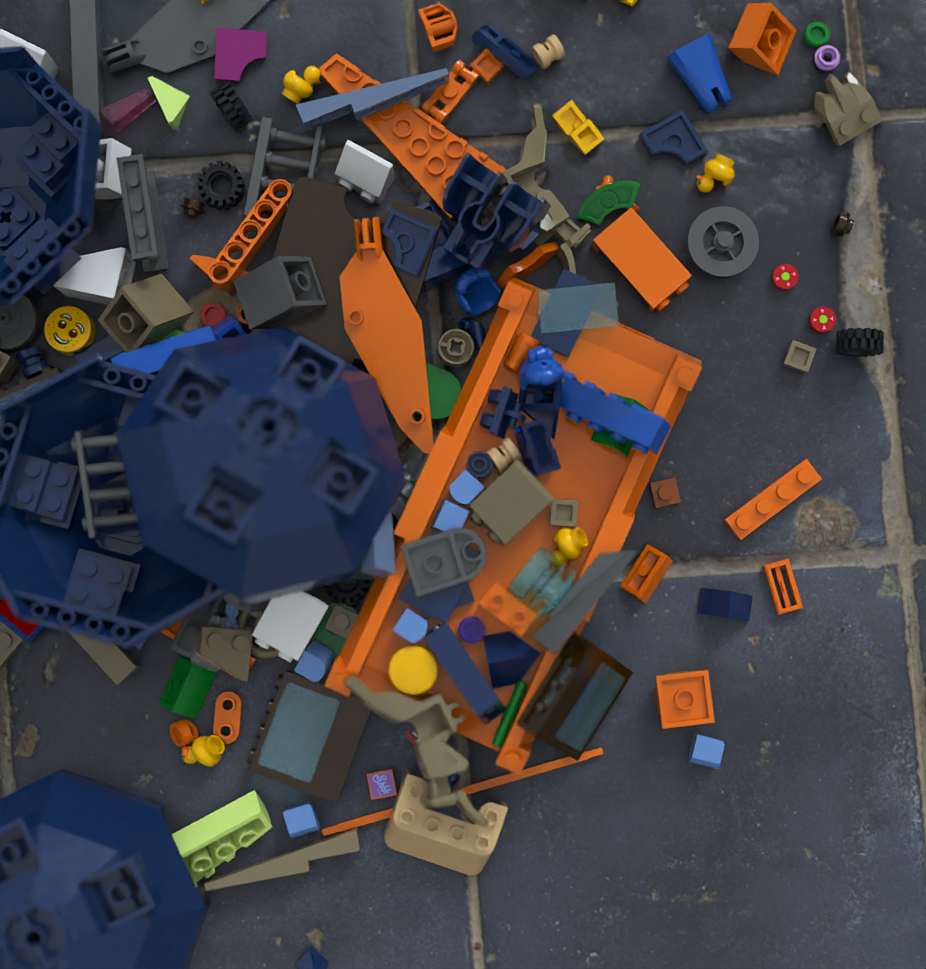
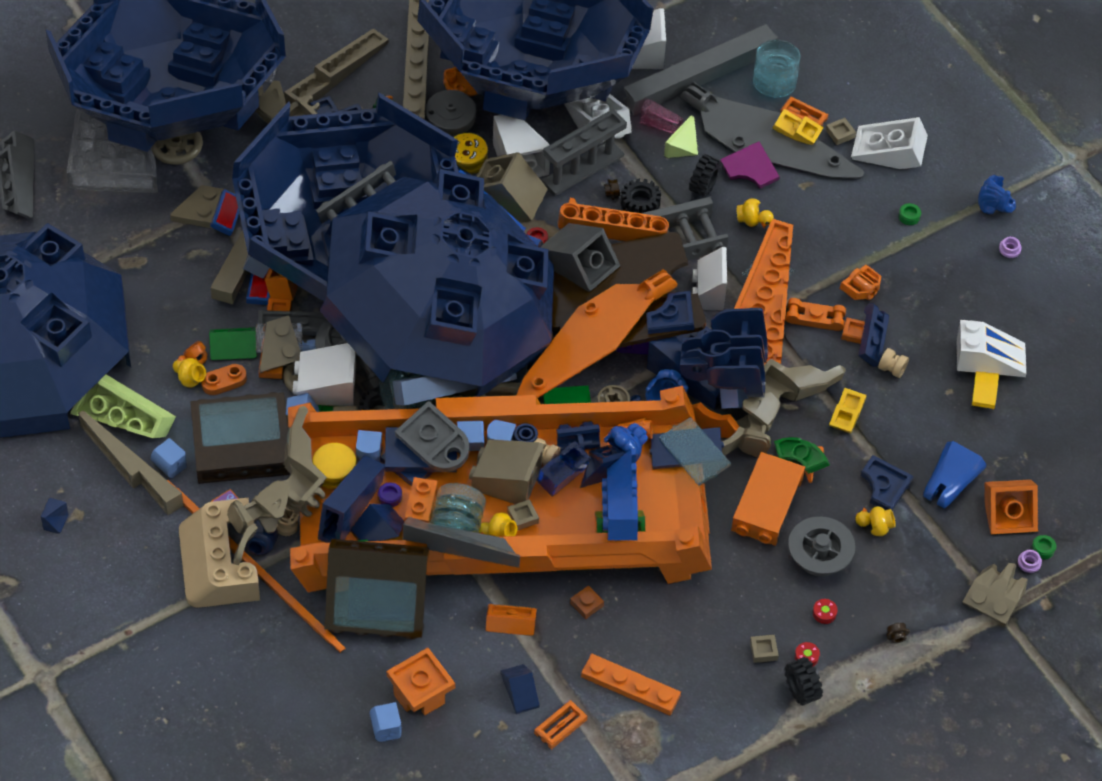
camera: 60 degrees right, 30 degrees down
sand blue slope [296,68,449,131] -> none

